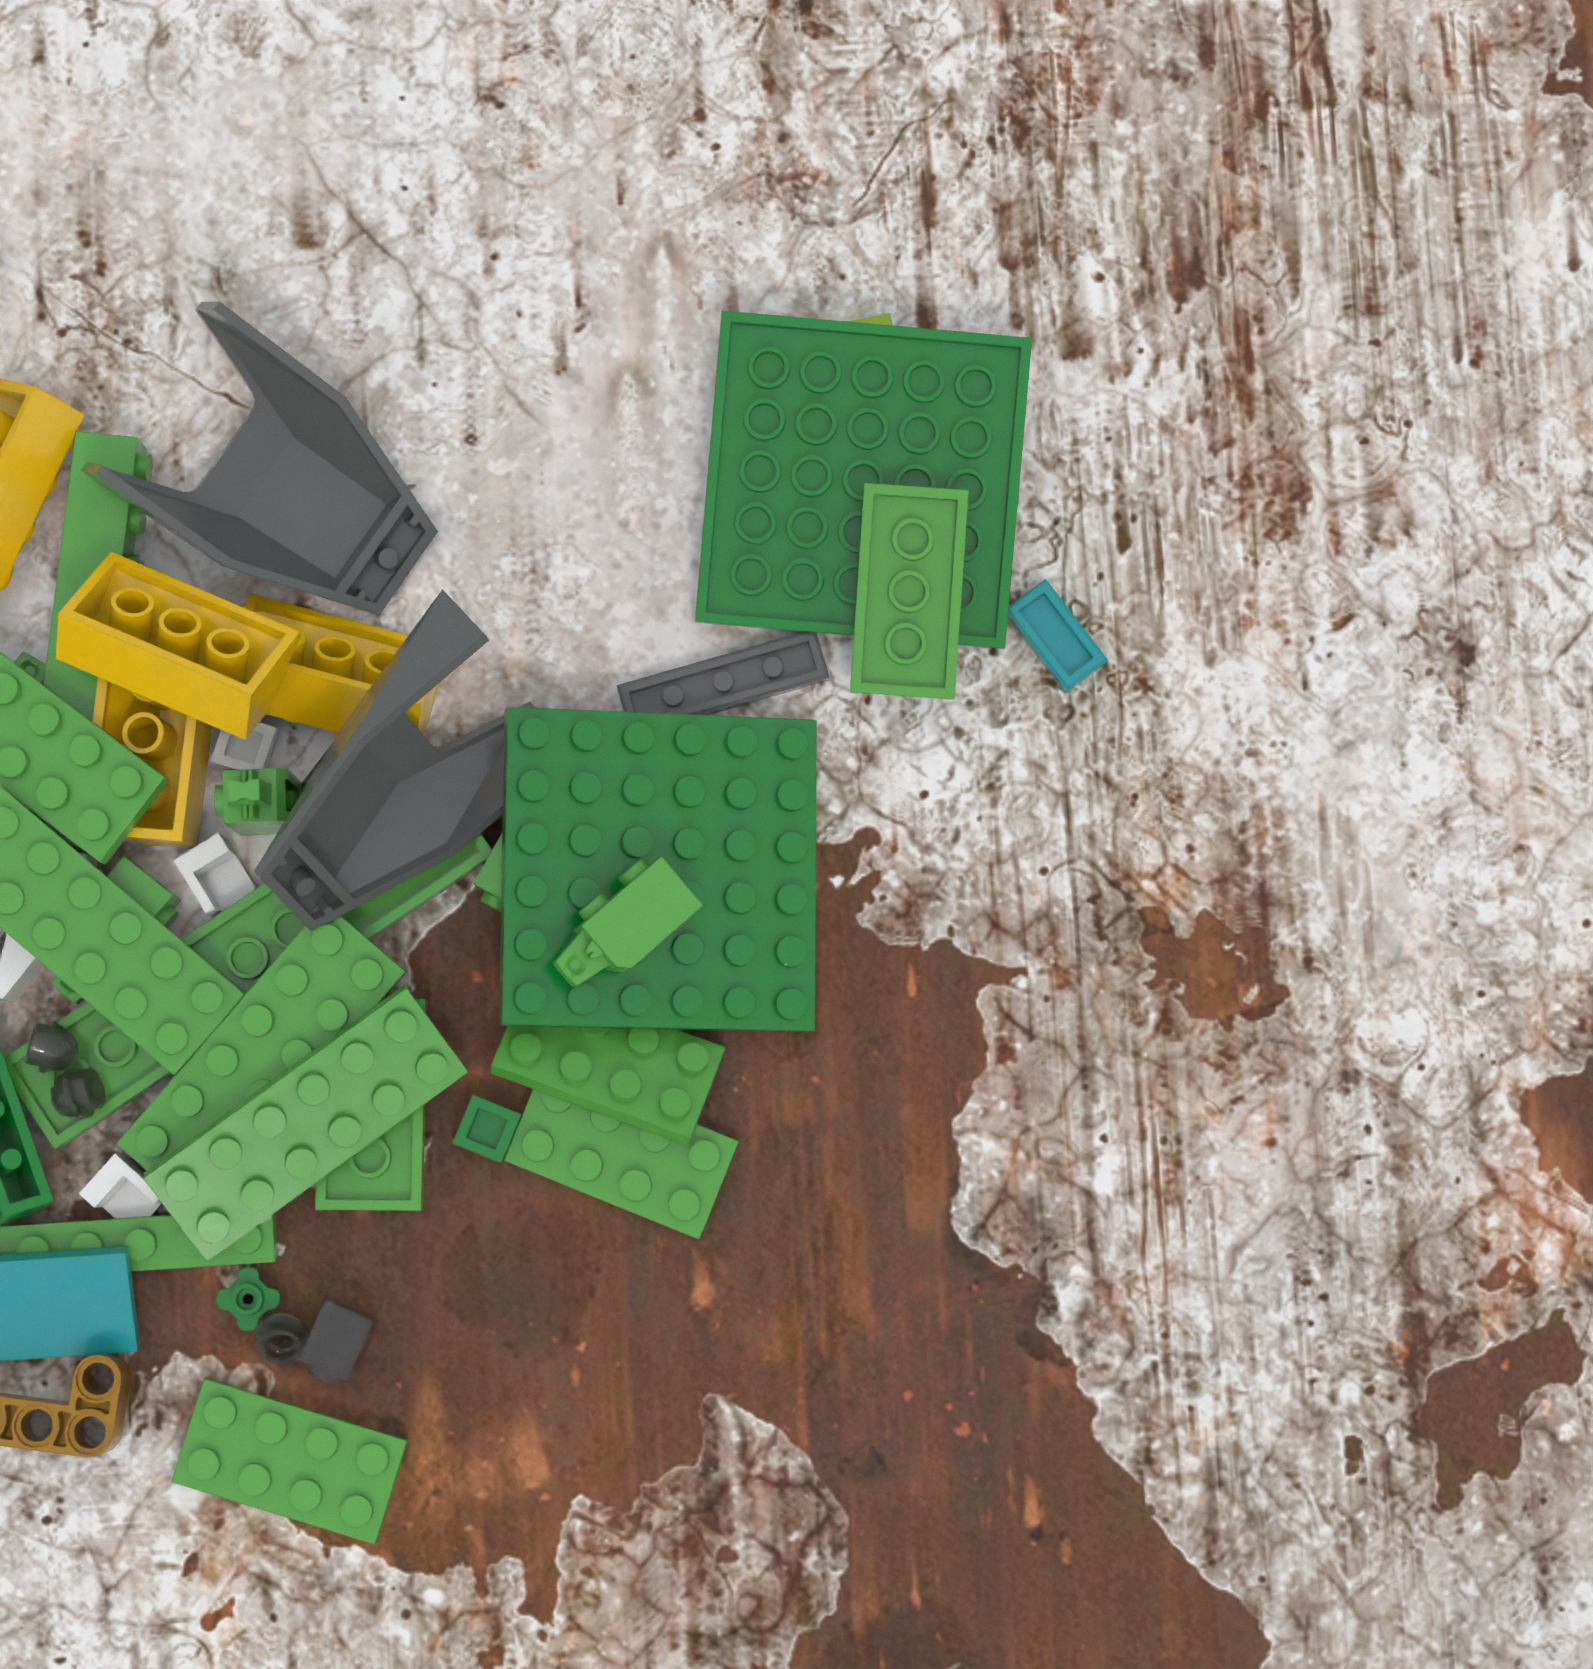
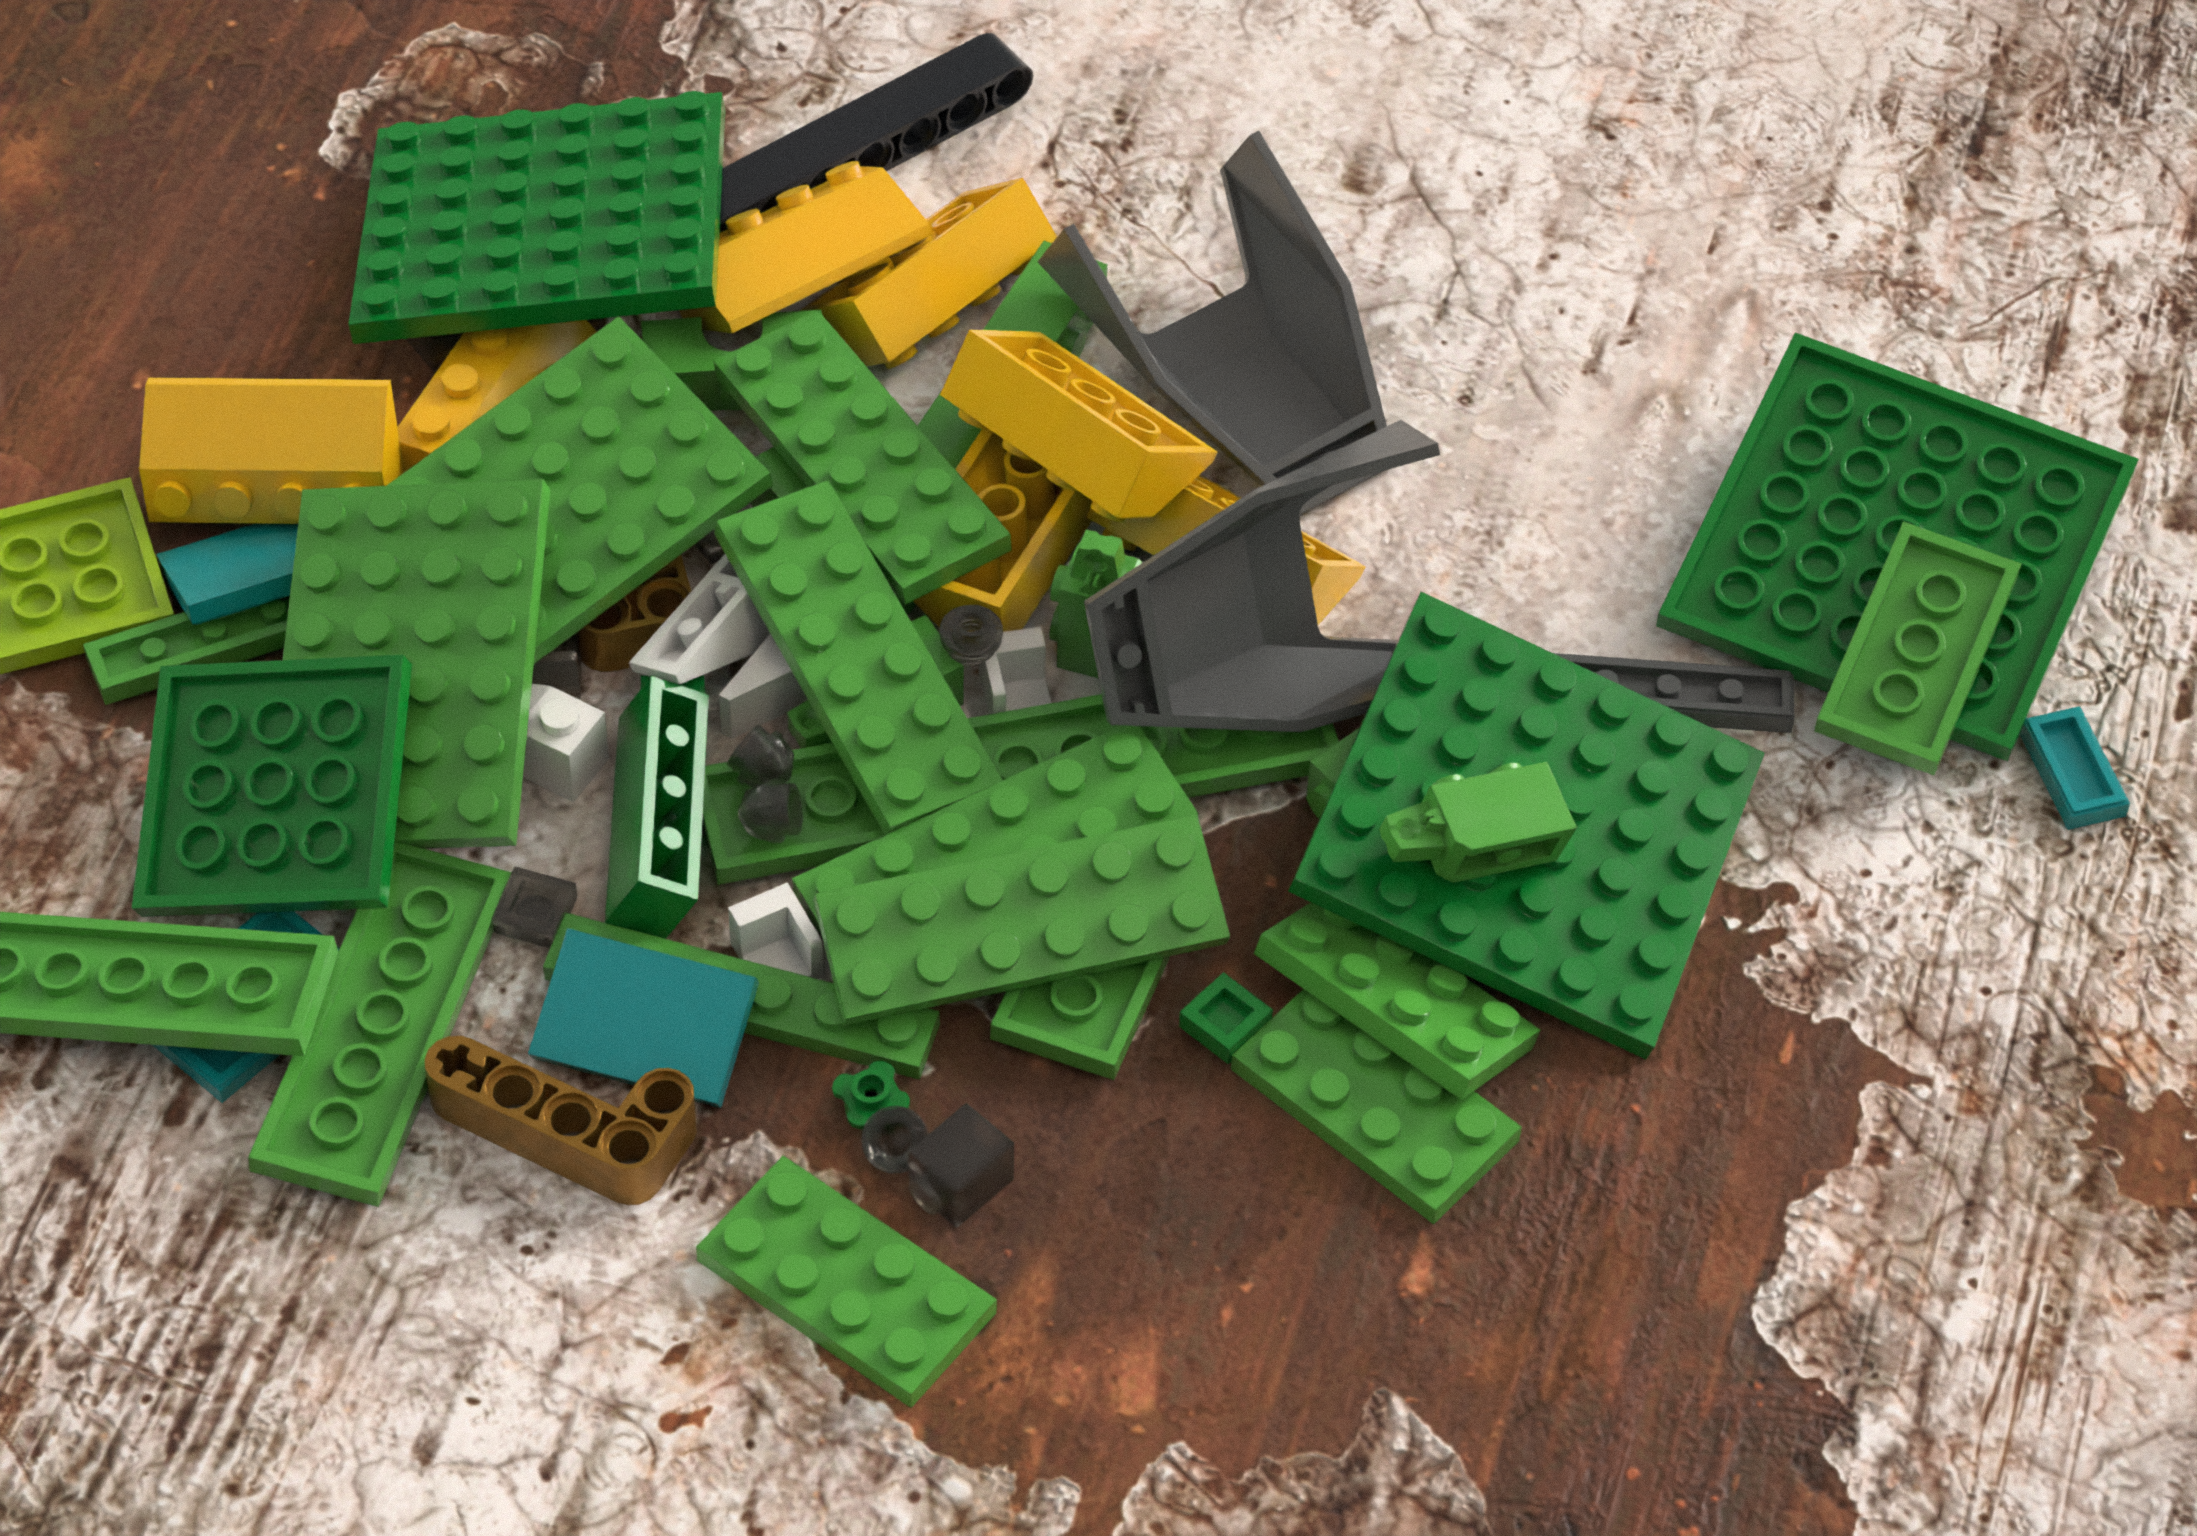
camera: 20 degrees right, 30 degrees down
none -> clear smoke plate [940,605,1003,665]

